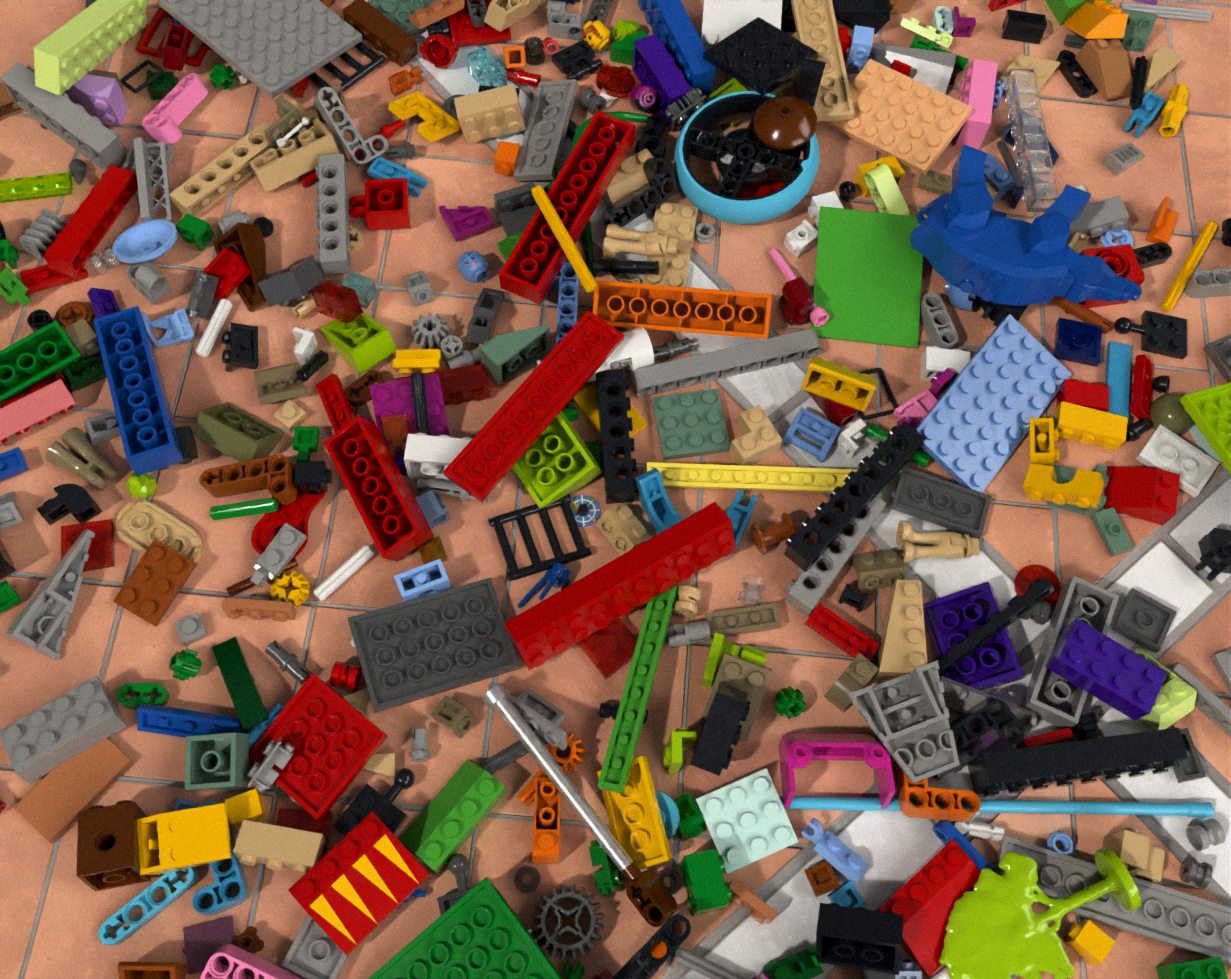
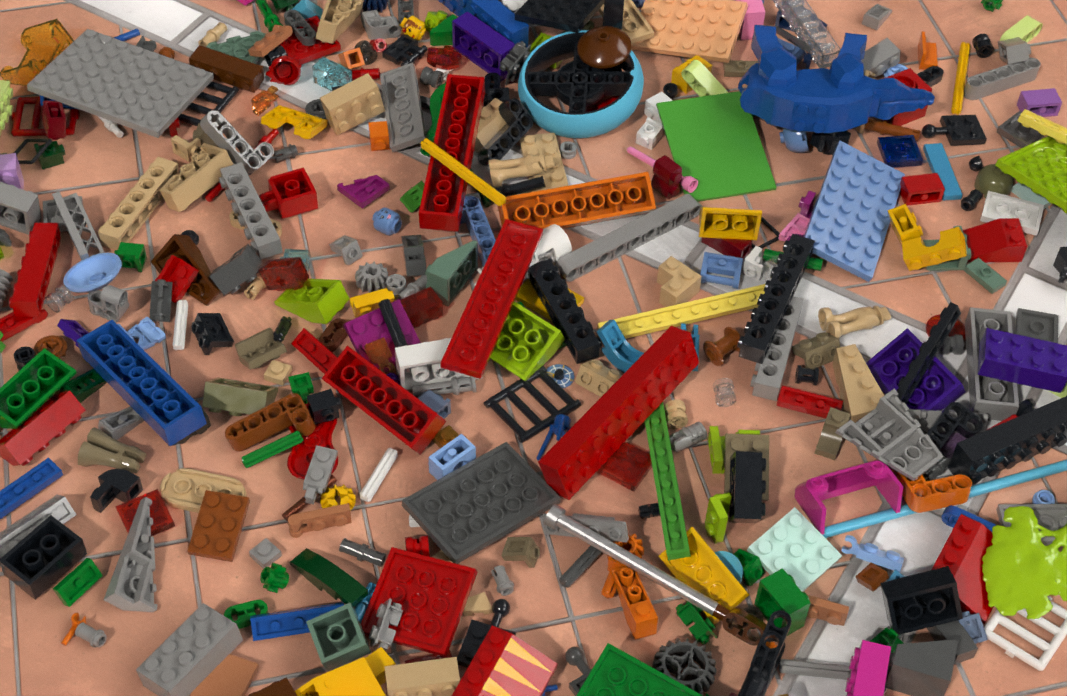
camera: 15 degrees left, 15 degrees down
dark tan brick [63,318,100,359] -> none
lime rock [126,473,157,498] -> none
bright pink beam [141,73,209,144] -> none
green gear [209,64,237,90] -> none
light grey brick [217,210,251,235] -> none
dark tan bracket [264,96,303,150] -> none
white hinge [276,117,309,147] -> none
white bracket [292,327,318,365] -> none
dark azure hinge [367,156,427,197] -> none
bright green slope [399,759,506,875] -> none
dark grey bracket [494,182,539,237] -> none
clear smoke plate [514,866,541,894] -> none
magenta head [630,85,659,112] -> none
sand green plate [651,388,730,460] -> none
dark grey pin [653,338,692,361] -> none
dark tan plate [705,603,781,639] -> none
green gear [773,686,806,719] -> none
dark grey plate [890,466,992,539] -> none
light grey beam [920,292,958,350] -> none
white brick [920,346,970,384] -> none
white axle [952,821,1004,841] -> none
yellow brick [1053,401,1128,451] -> none
red plate [1130,354,1154,421] -> none

